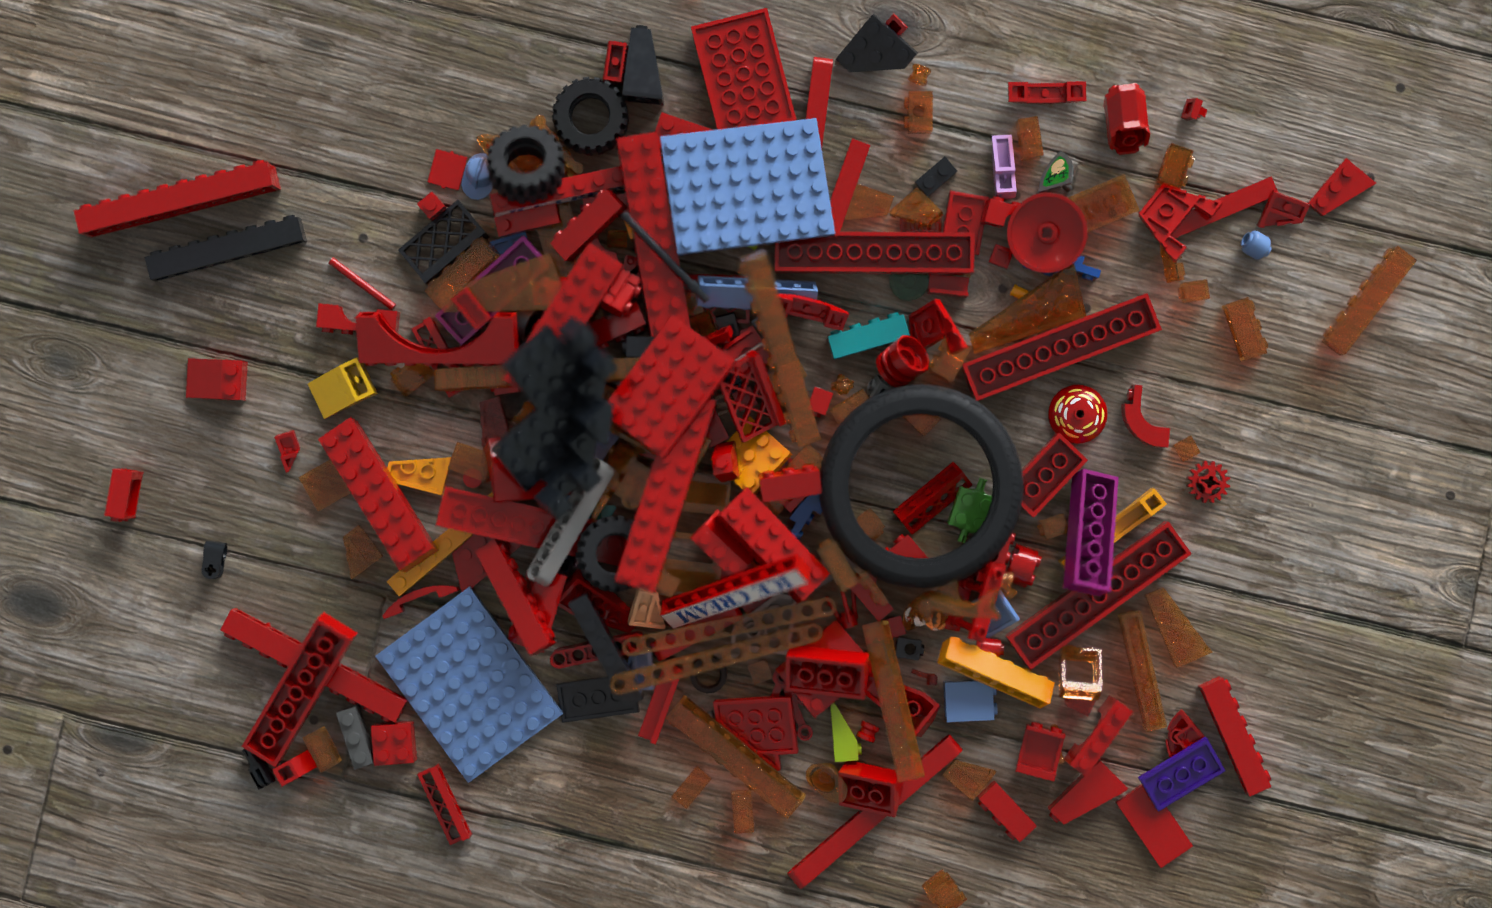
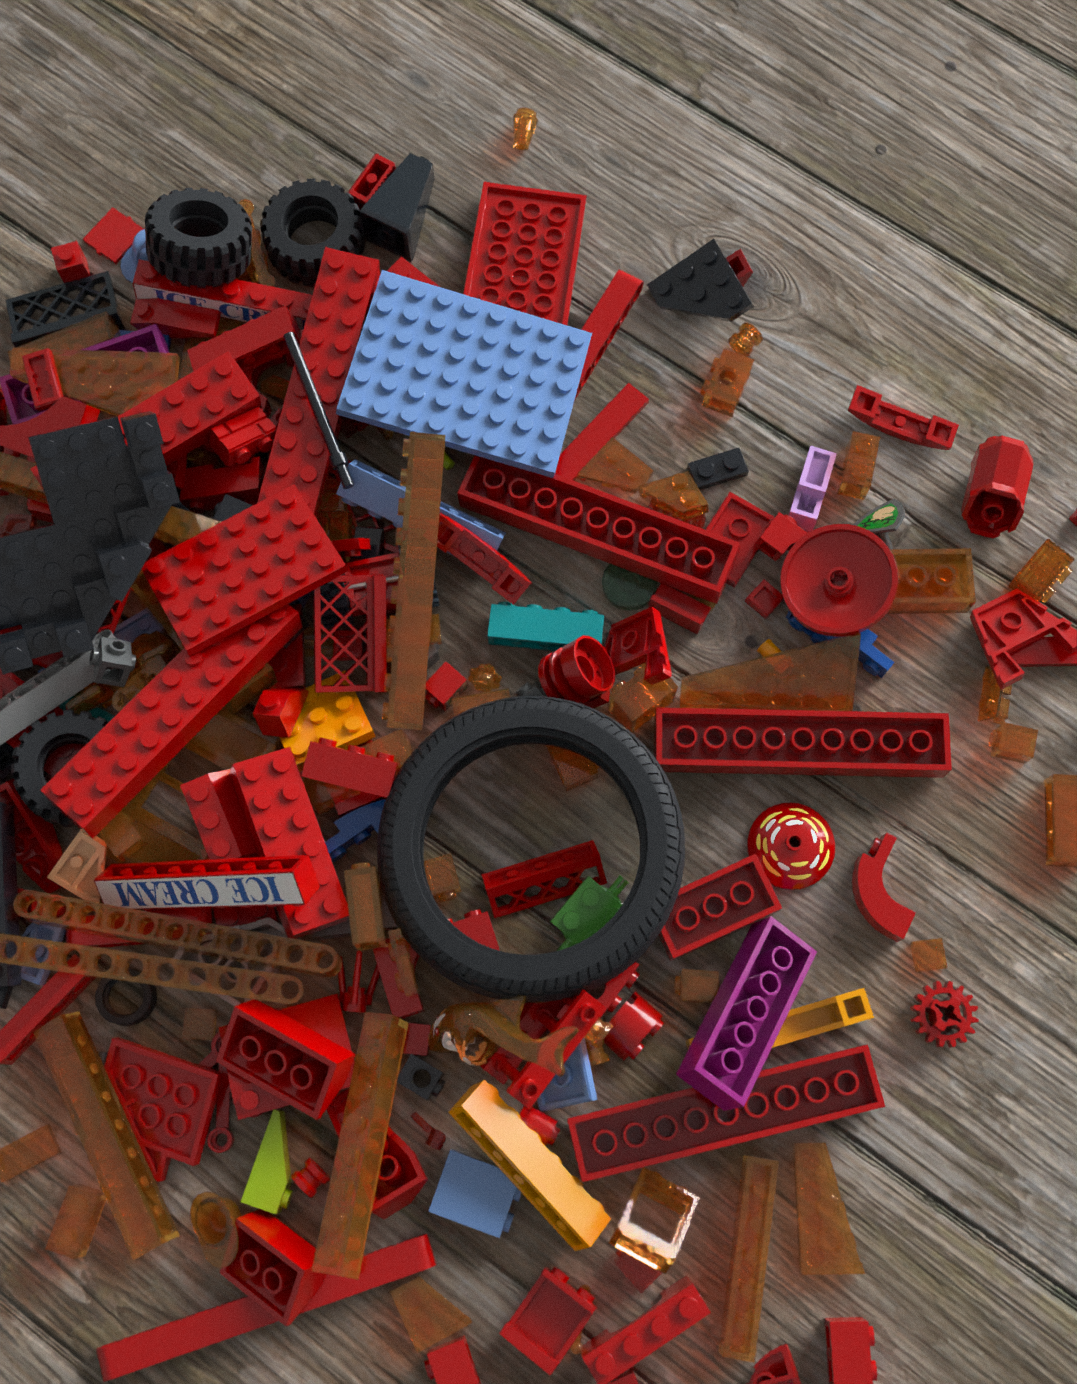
camera: 25 degrees right, 15 degrees down
none -> dark grey brick [89,637,136,687]

